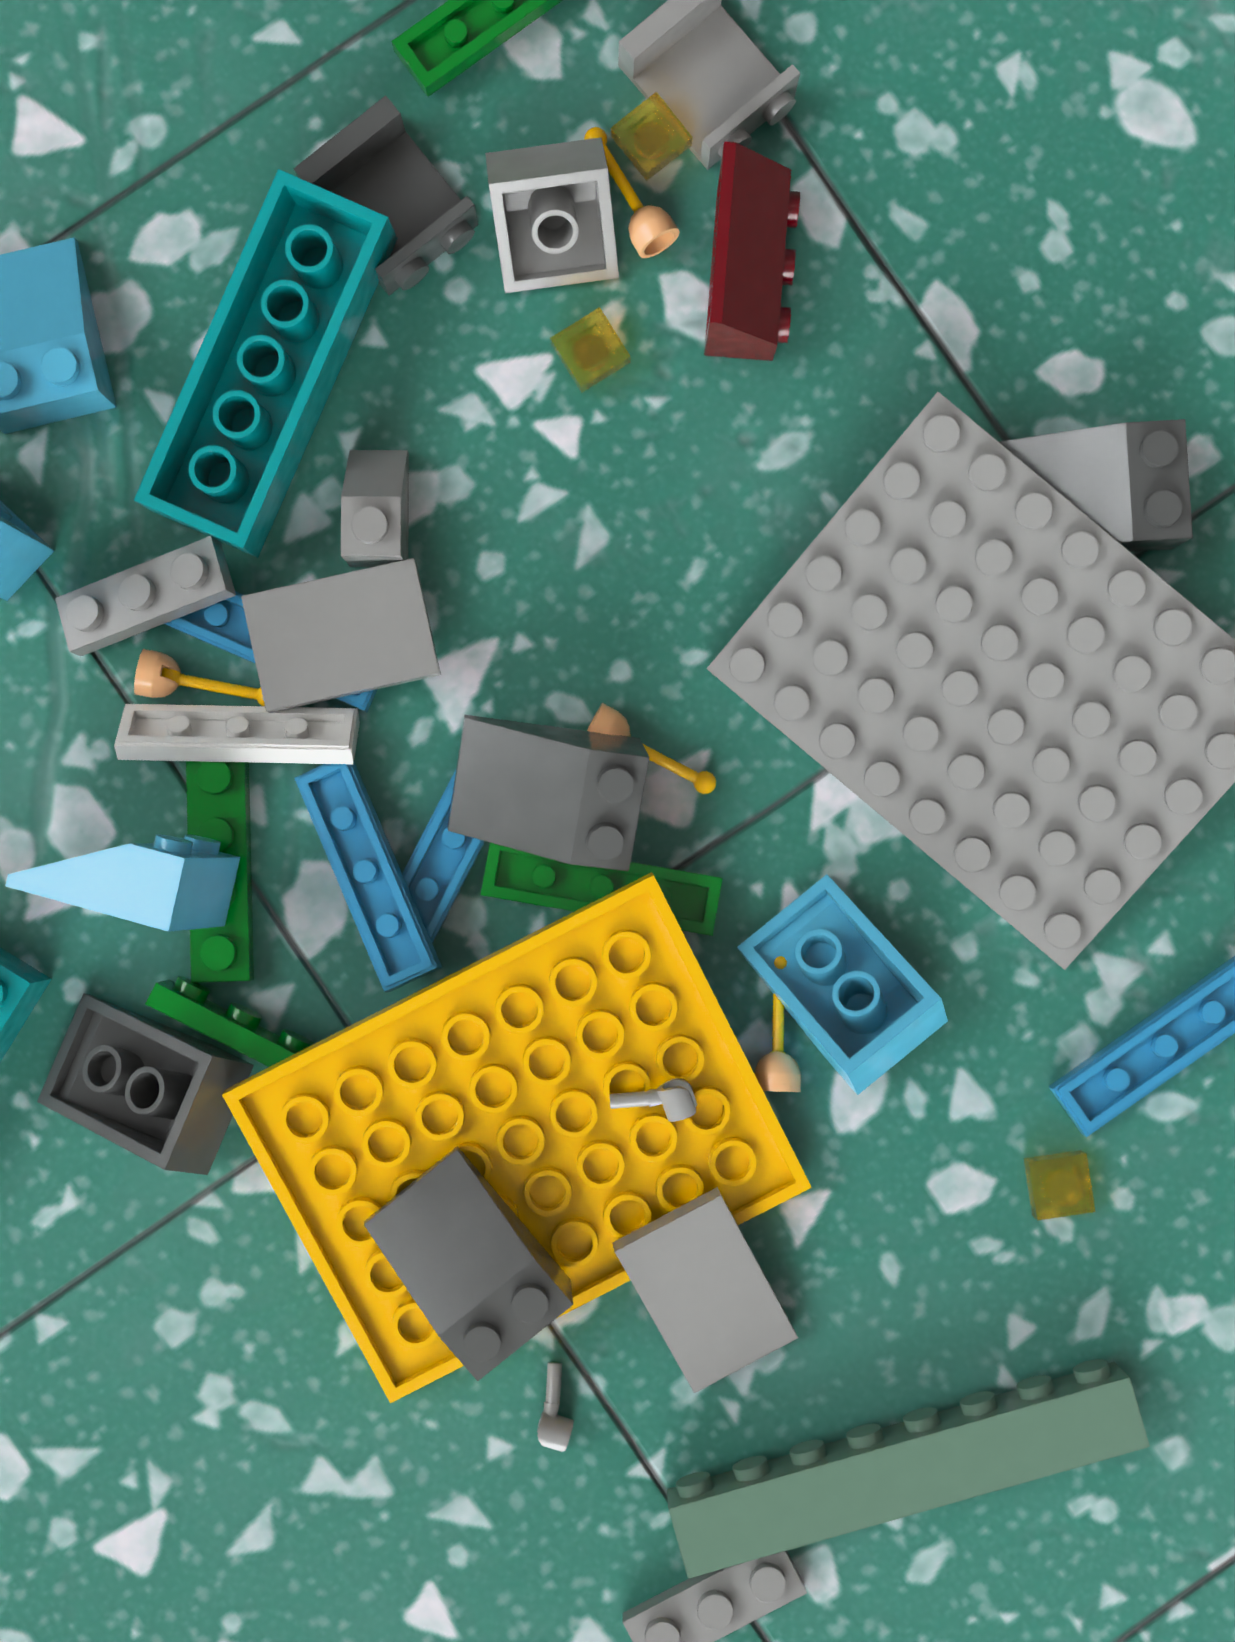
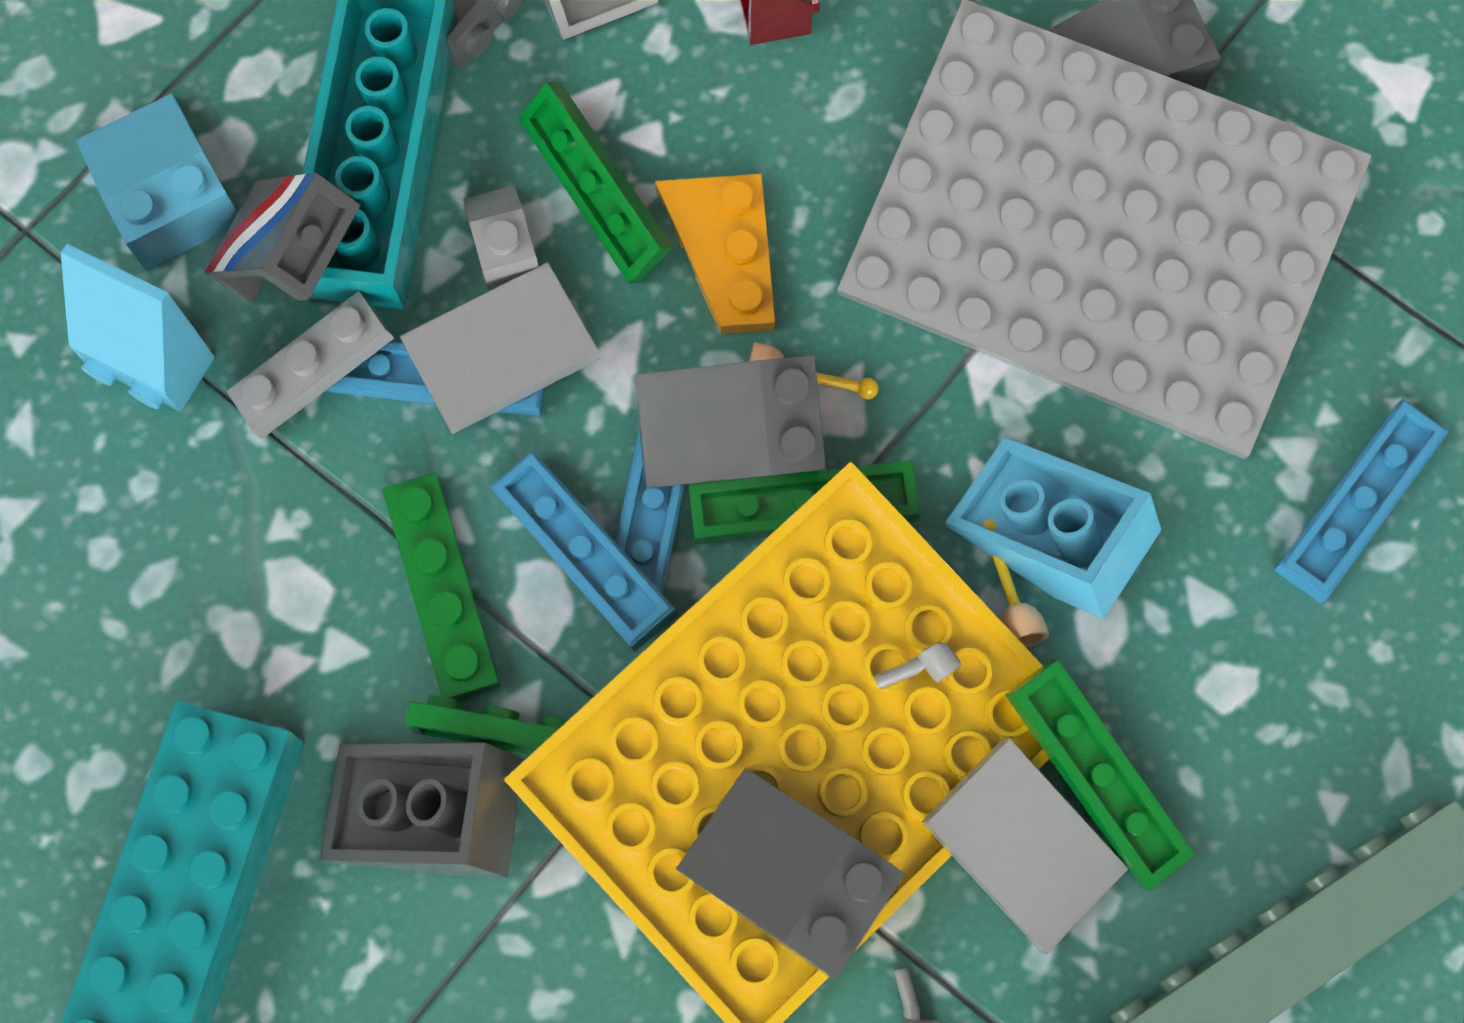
camera: 15 degrees left, 15 degrees down
medium azure slope [5,834,240,932] -> none
white tile [114,704,360,765] -> none
hinge [134,649,265,706] -> none
clear yellow plate [550,307,631,393] -> none
clear yellow plate [1024,1150,1096,1221] -> none
none -> dark grey panel [204,173,360,302]
none -> green plate [518,82,674,283]
none -> light orange wing [655,174,775,334]
none -> green plate [1005,660,1195,891]

